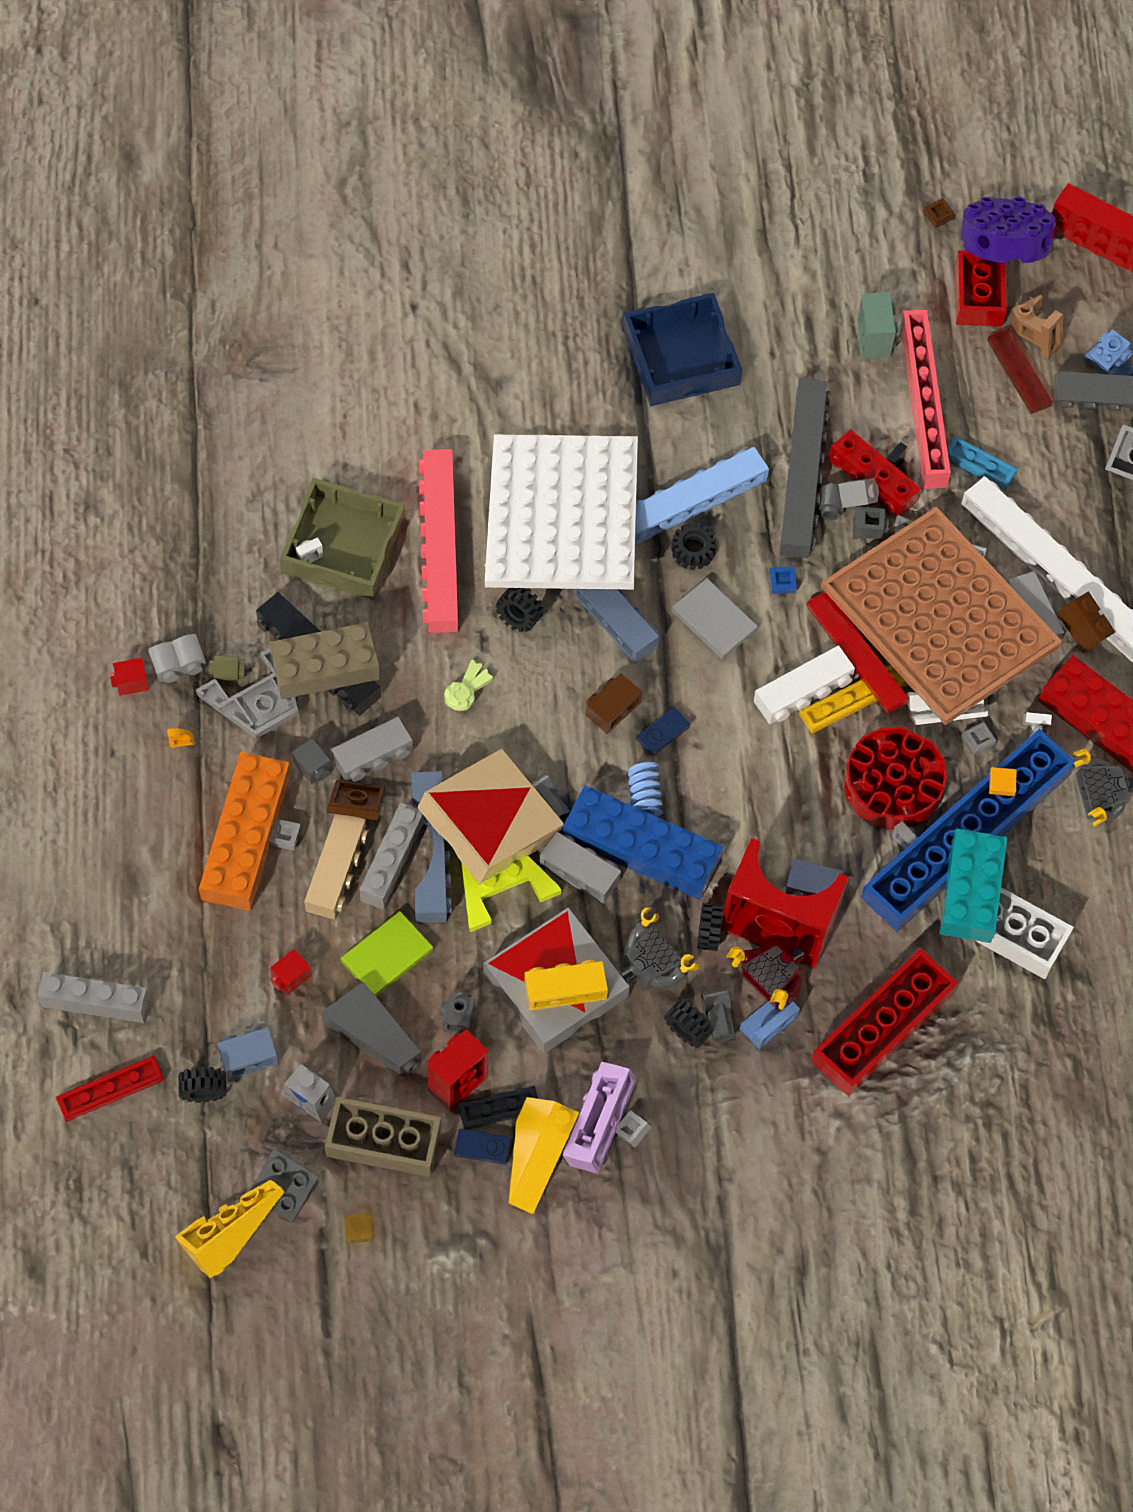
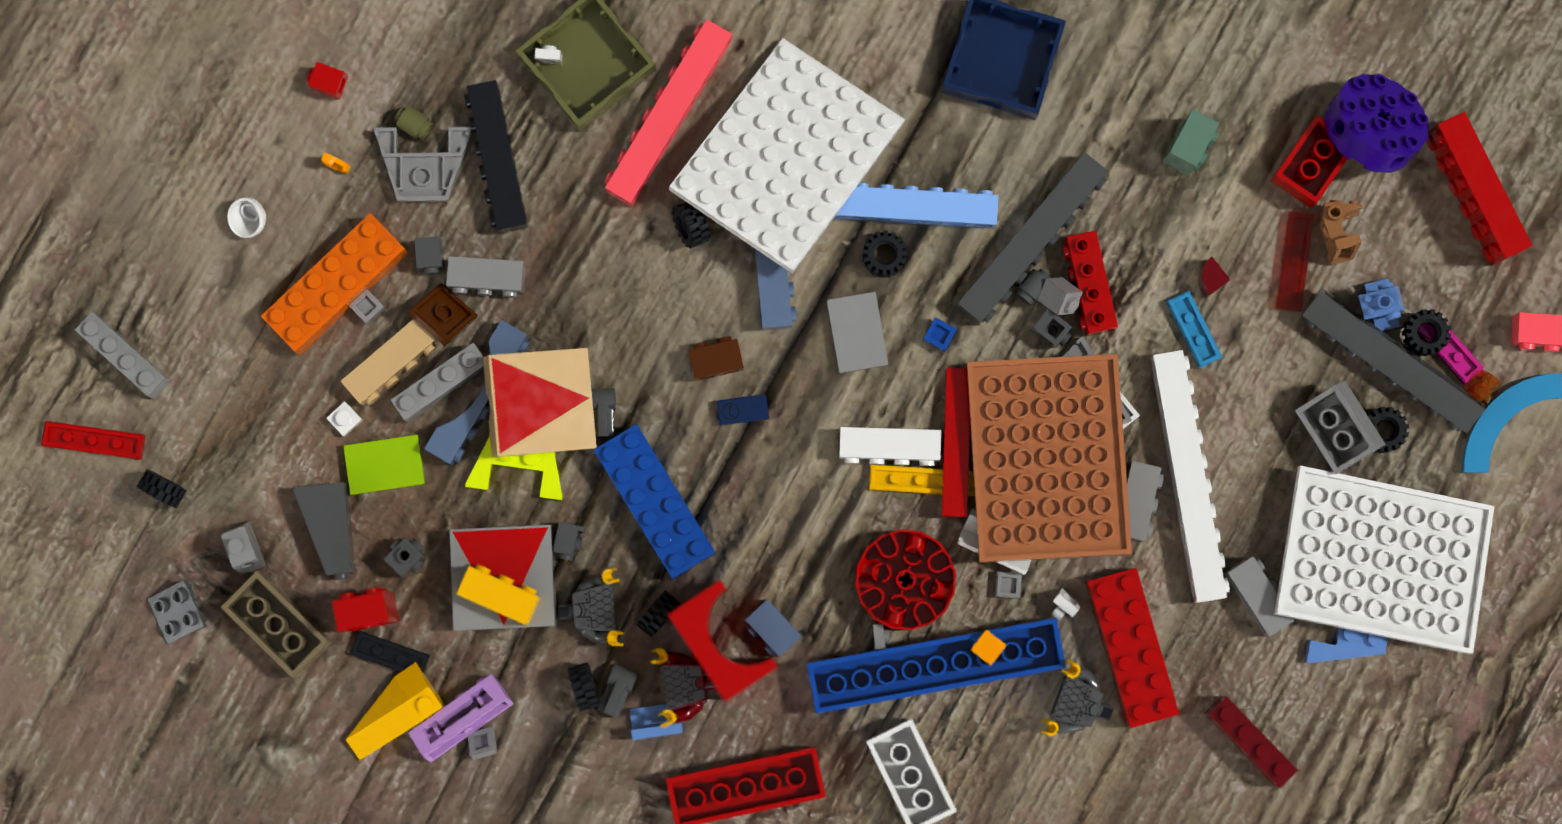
camera: 35 degrees right, 20 degrees up
light grey brick [148,634,207,683] -> none
yellow wedge [175,1180,284,1279] -> none
sand blue brick [217,1027,278,1080] -> none
dark tan brick [269,622,379,699] -> none
red brick [270,949,312,995] -> none
clear yellow tile [344,1212,373,1244] -> none
yellowish green piece [444,660,493,711] -> none
dark blue tile [454,1129,511,1165] -> none
light grey brick [539,832,621,904] -> none
light blue piece [628,762,663,817] -> none
black tile [886,442,908,467] -> none
coral brick [900,310,951,489] -> none
reddish brown tile [923,198,956,228] -> none
teal brick [939,829,1007,943] -> none
reddish brown piece [1056,591,1116,653] -> none
none -> white piece [227,197,266,238]
none -> white plate [327,401,363,437]
none -> dark grey brick [553,522,585,561]
none -> dark red brick [1198,256,1230,298]

